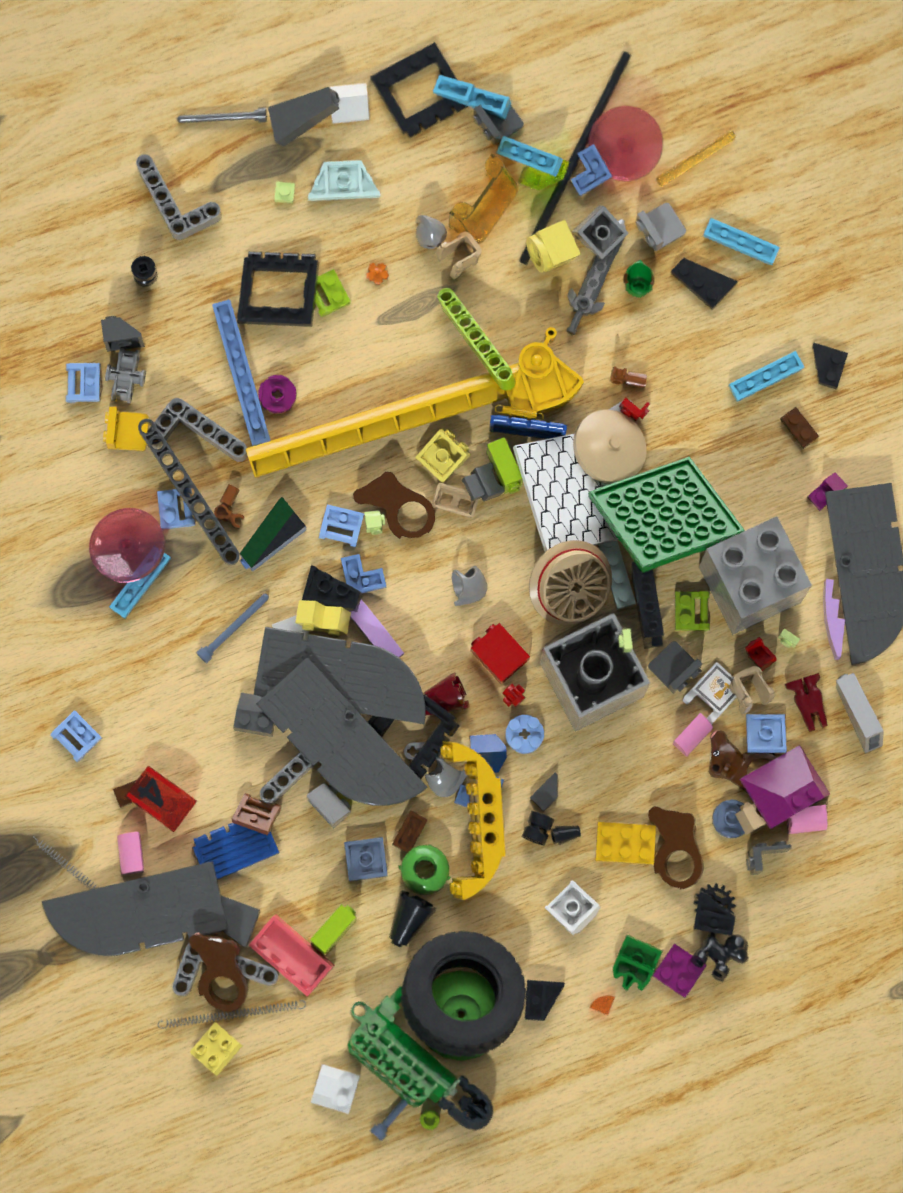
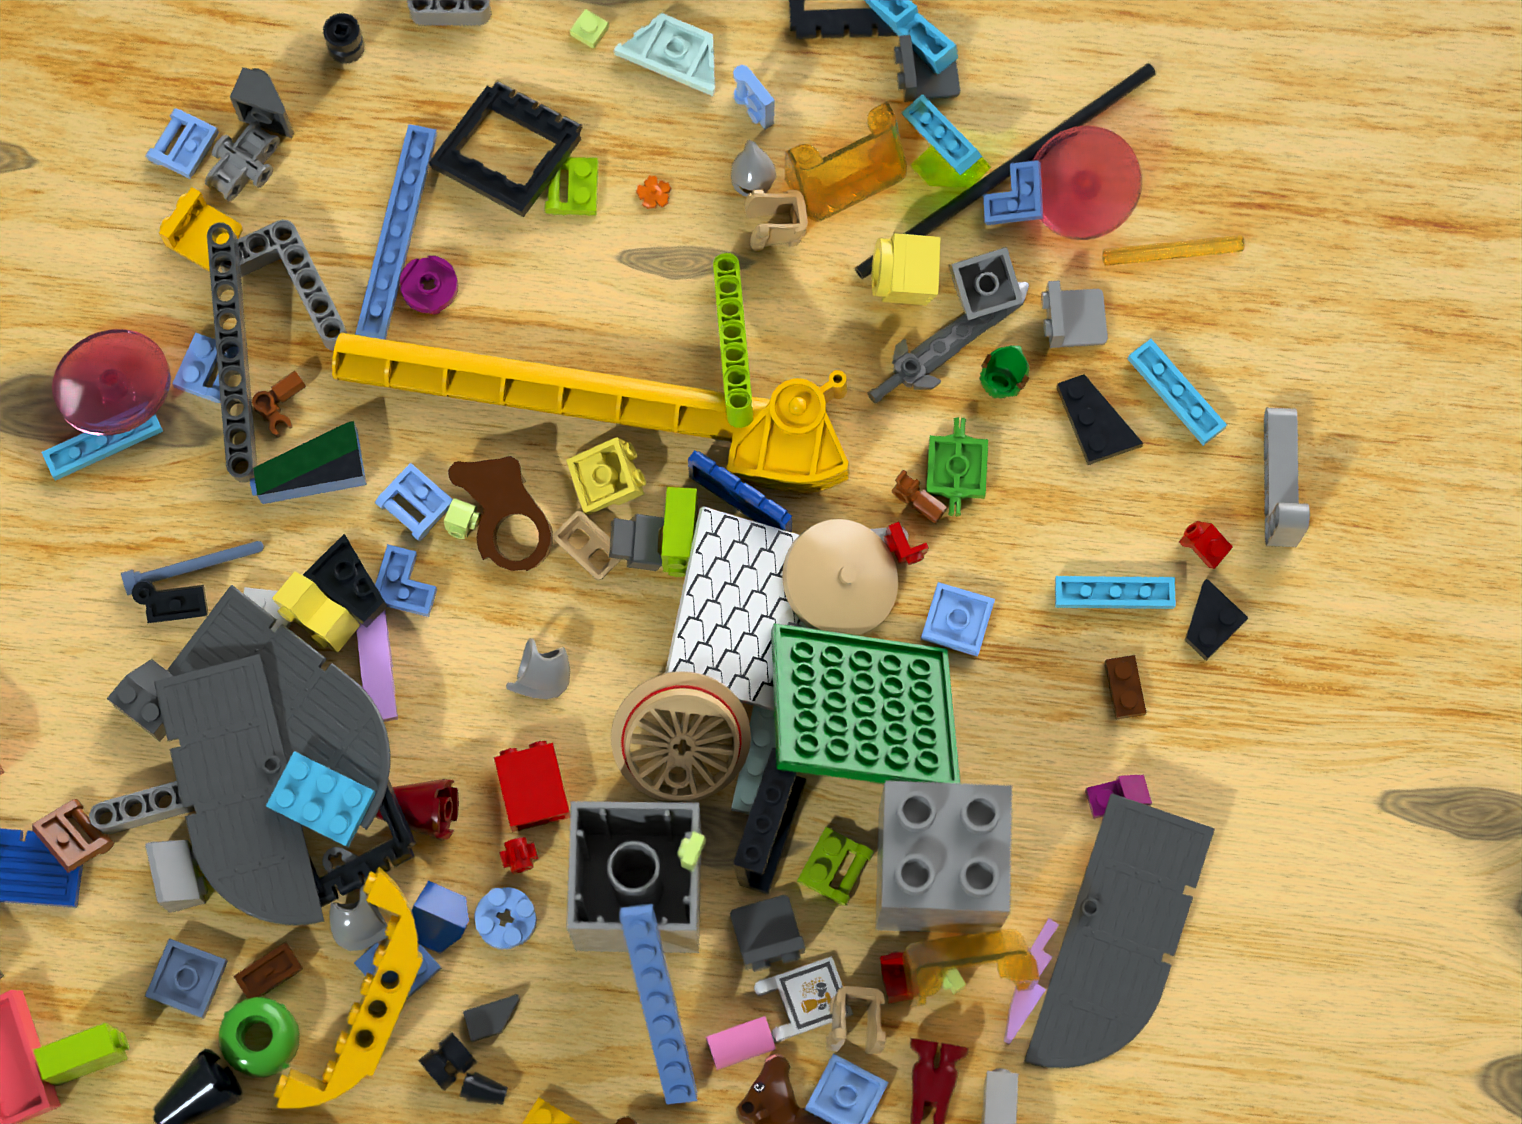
camera: 30 degrees right, 5 degrees down
yellow piece [495,405,544,421] -> none
none -> black hinge [132,581,209,623]
none -> medium azure plate [266,751,376,847]
none -> medium blue plate [620,905,698,1104]
none -> light blue plate [733,65,775,130]
none -> clear yellow windscreen [903,929,1040,1008]
none -> light blue plate [921,582,995,657]
none -> bright green plate [926,417,988,516]
none -> red bracket [1179,521,1233,569]
none -> light grey beam [1264,408,1310,547]

